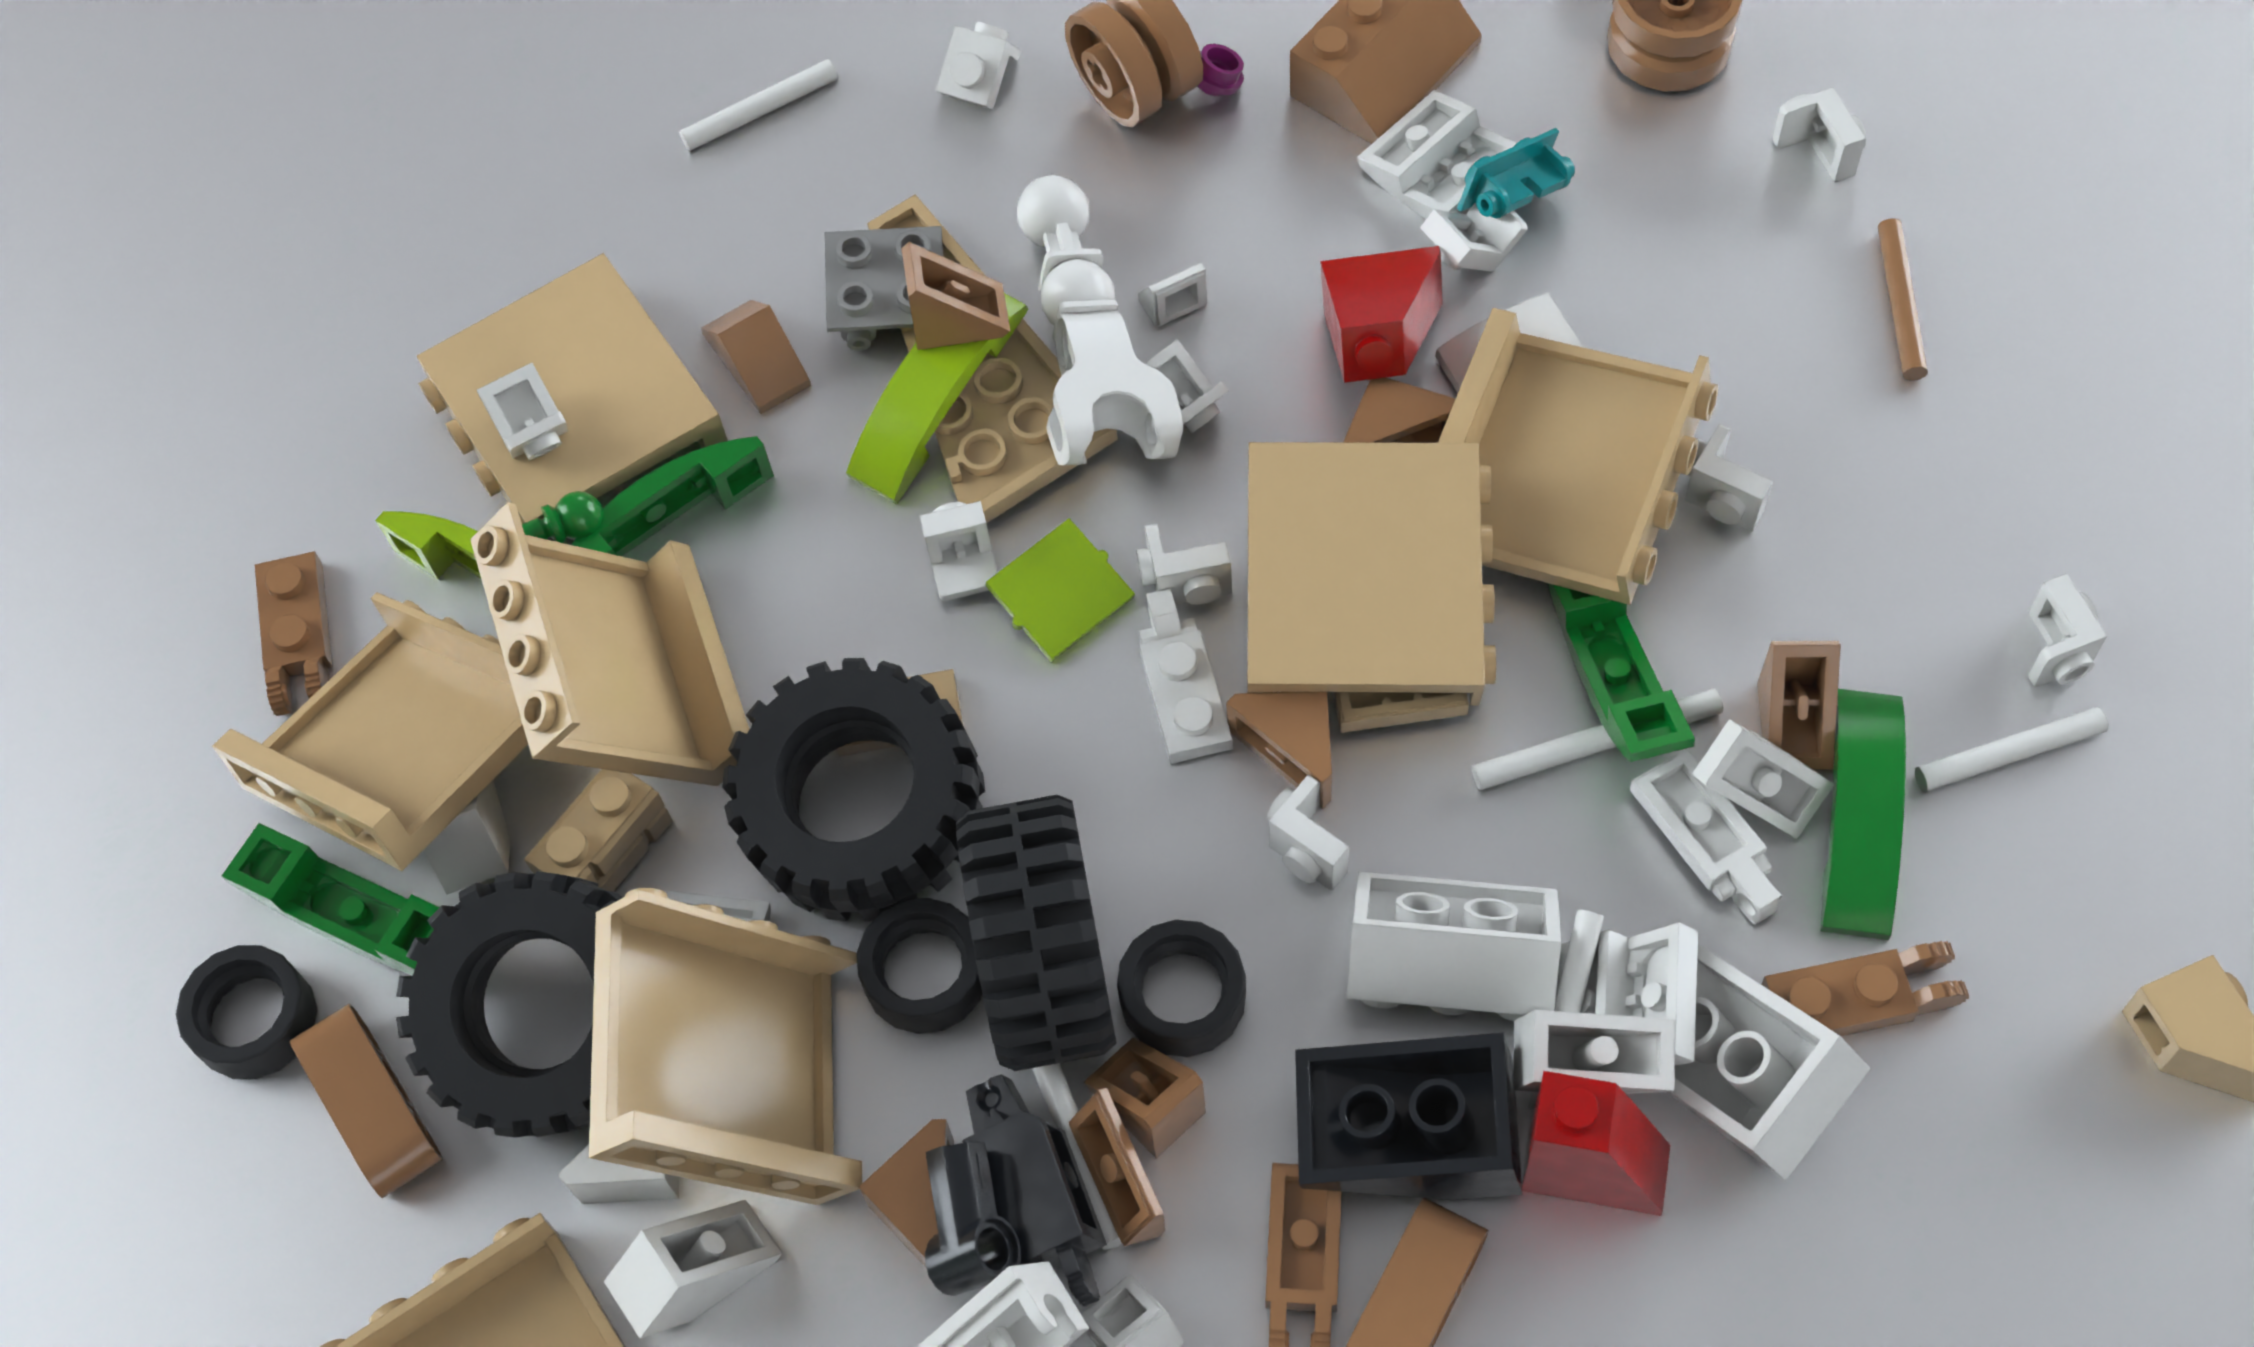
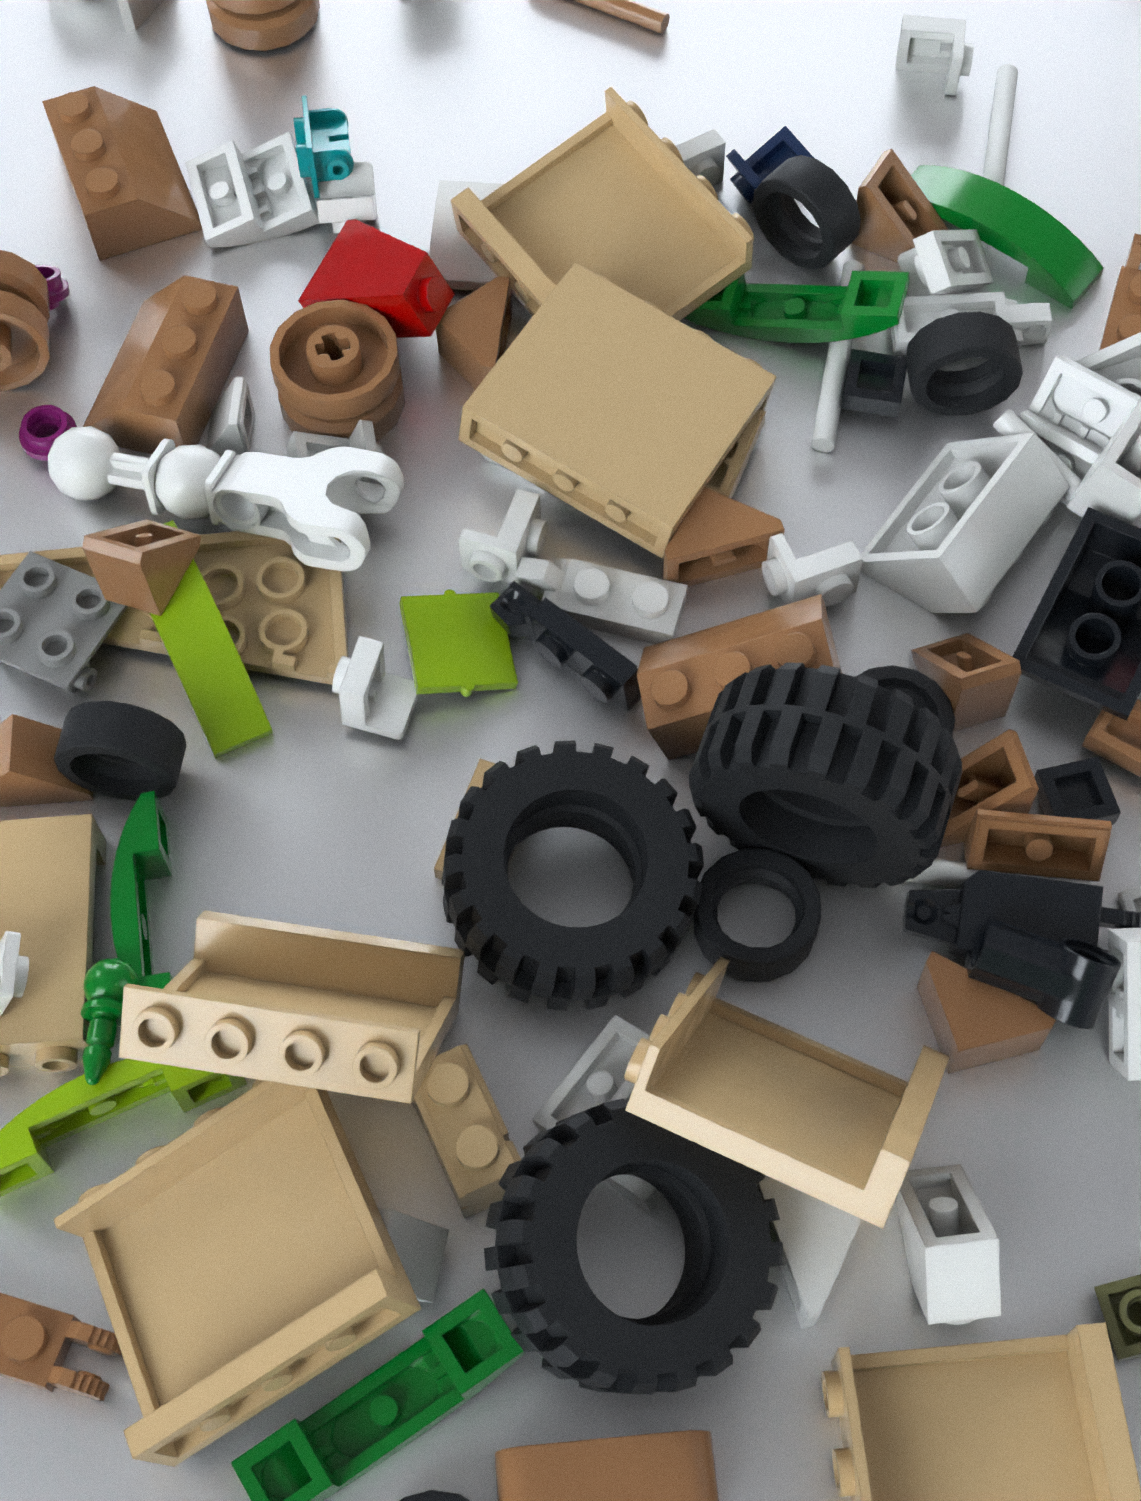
camera: 65 degrees left, 0 degrees up
none -> magenta plate [19,405,77,461]
none -> black tyre [54,701,186,801]
none -> medium nougat slope [83,275,249,454]
none -> medium nougat wheel [270,300,405,442]
none -> black hinge [490,581,641,712]
none -> medium nougat slope [637,594,842,760]
none -> dark blue bracket [726,125,814,204]
none -> black tyre [753,155,861,270]
none -> black plate [841,349,907,417]
none -> black tyre [905,311,1023,416]
none -> medium nougat slope [911,633,1022,732]
none -> black plate [1034,756,1121,825]

